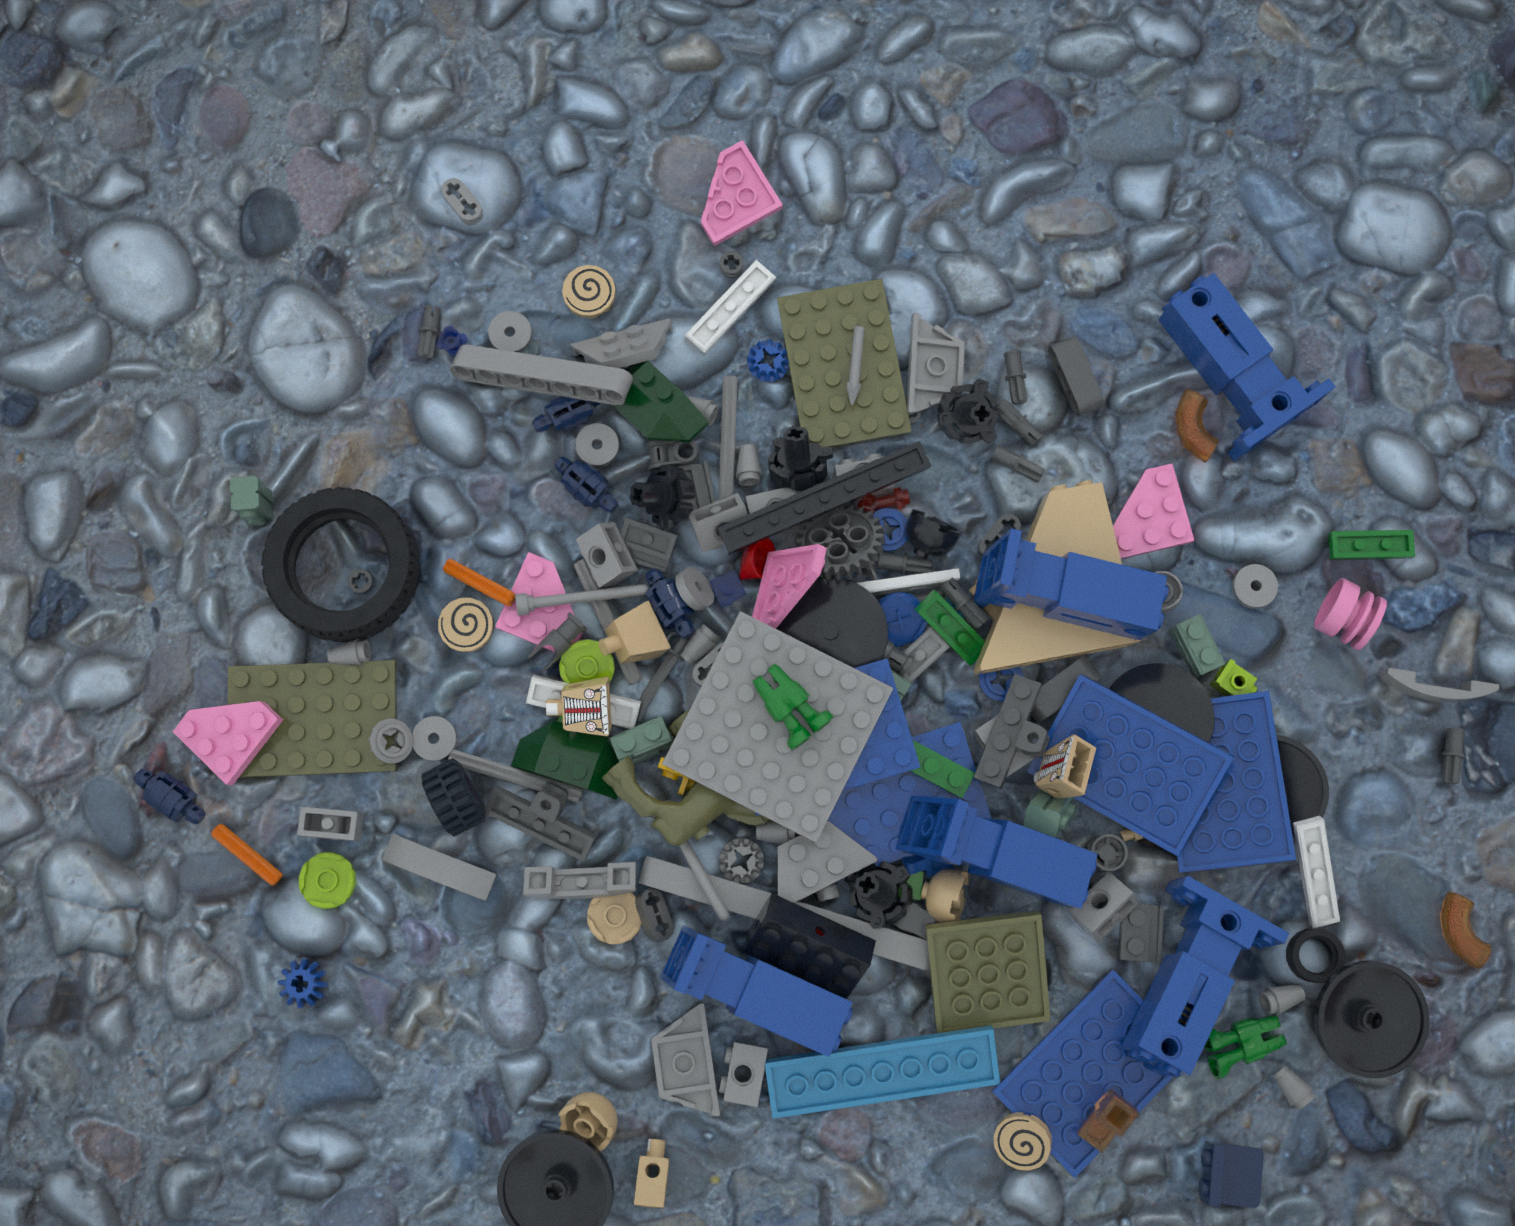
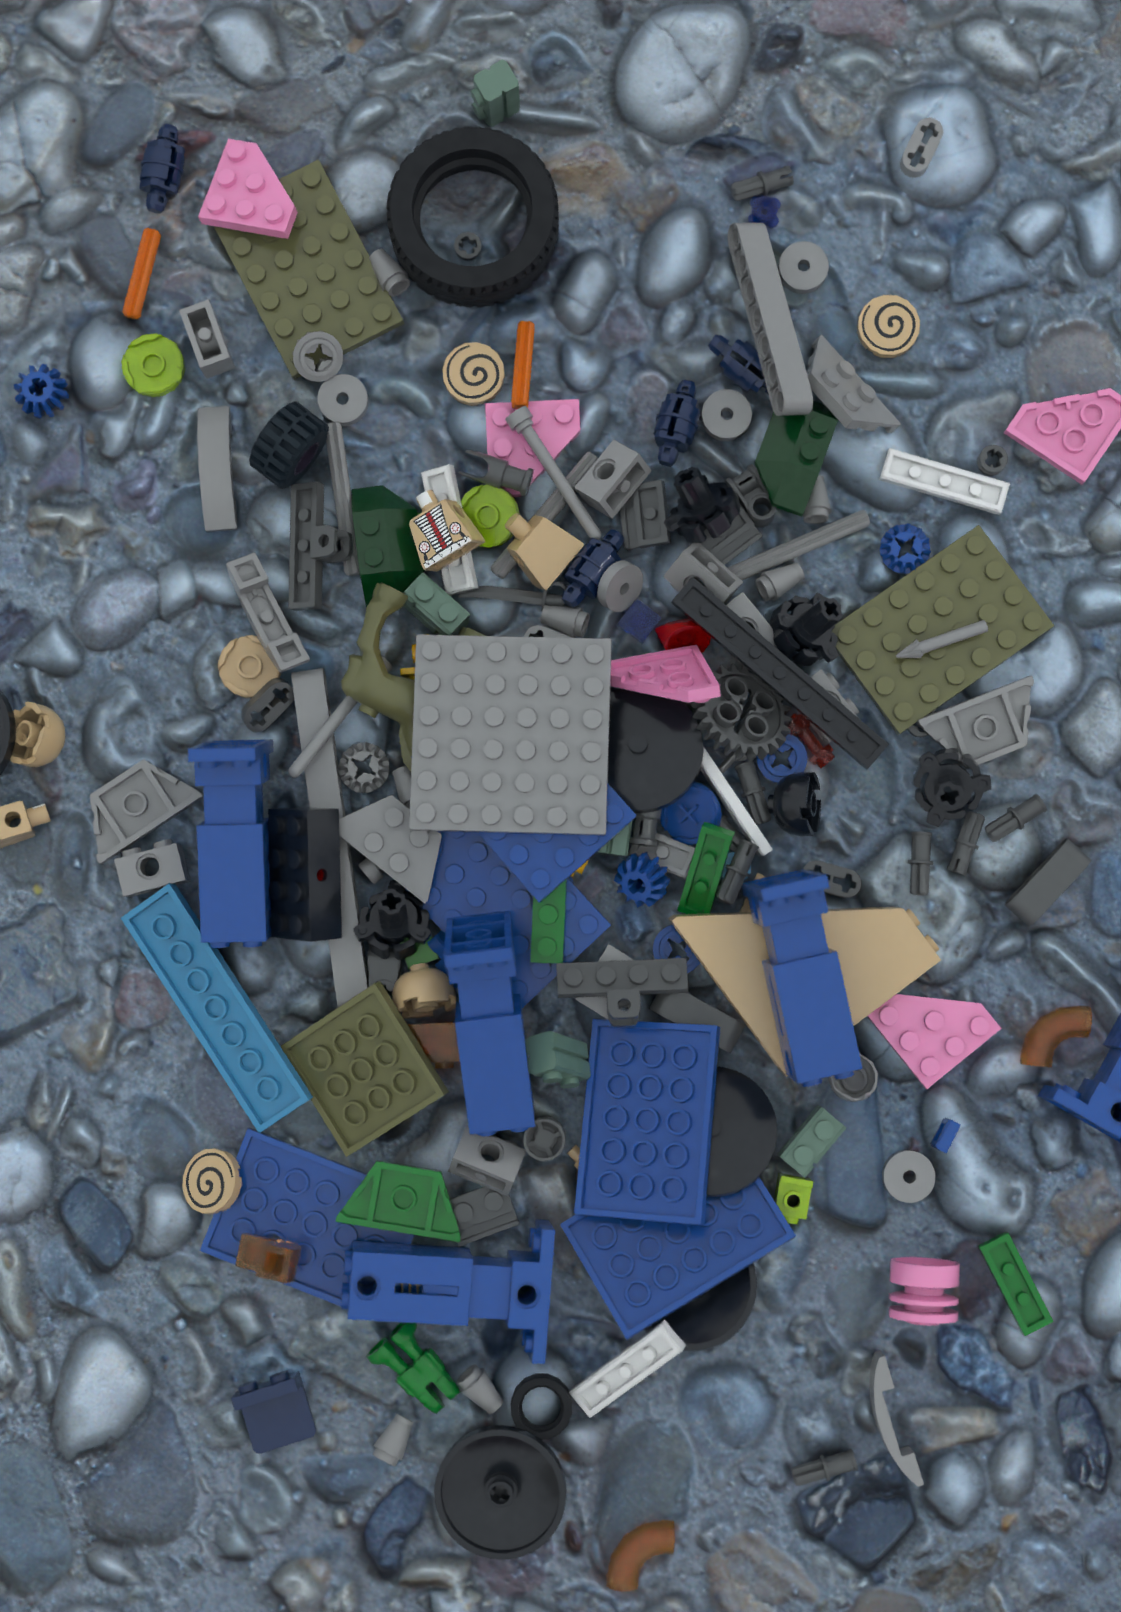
camera: 70 degrees right, 5 degrees up
green piece [752,663,834,751] -> none
tan torso [1034,734,1096,799] -> none
none -> green wing [335,1160,461,1242]
none -> clear orange brick [407,1022,460,1069]
none -> blue gear [614,852,670,908]
none -> blue tile [930,1117,961,1153]

